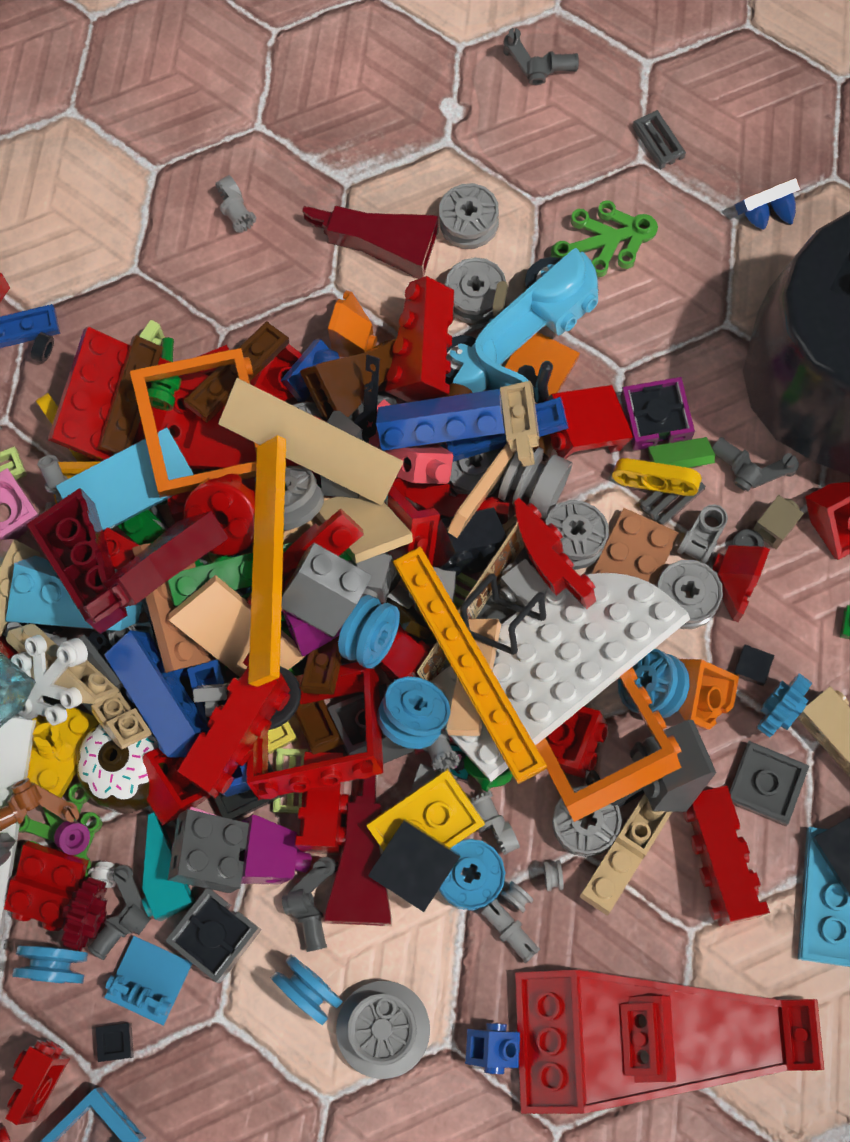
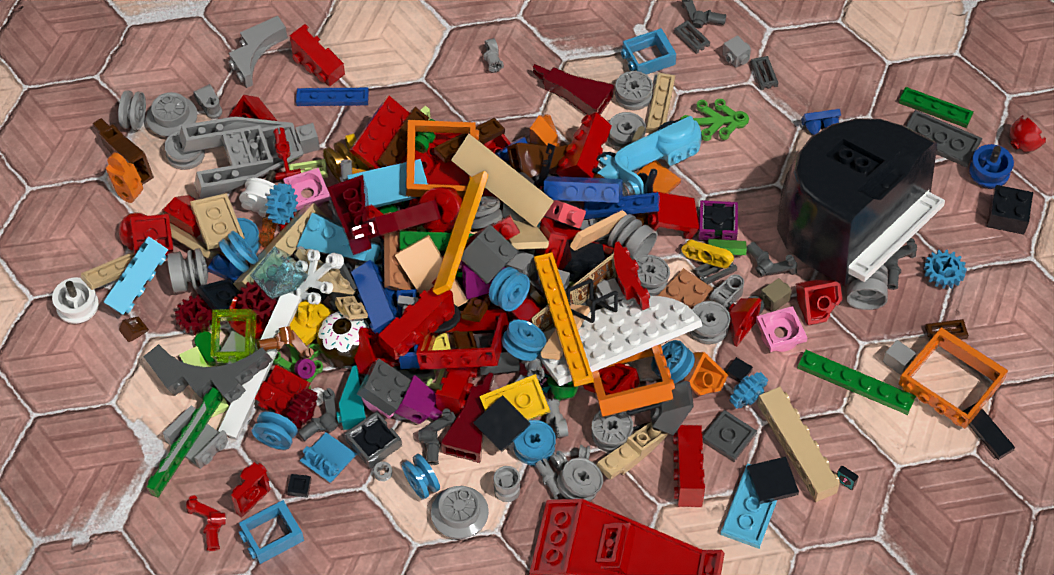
camera: 10 degrees right, 15 degrees down
black tile [31,332,54,363] -> none
blue brick [465,1023,520,1074] -> none
tan hinge [500,381,540,467] -> none
none -> pearl gold wheel [323,141,357,183]
none -> light grey bush [374,462,392,482]
none -> light grey wheel [494,466,520,502]
none -> light grey wheel [557,458,603,502]
none -> dark azure window [621,28,676,75]
none -> tan tile [646,73,676,133]
none -> dark grey tile [674,20,710,54]
none -> light grey brick [722,35,751,68]
none -> bright pink piece [756,306,807,352]

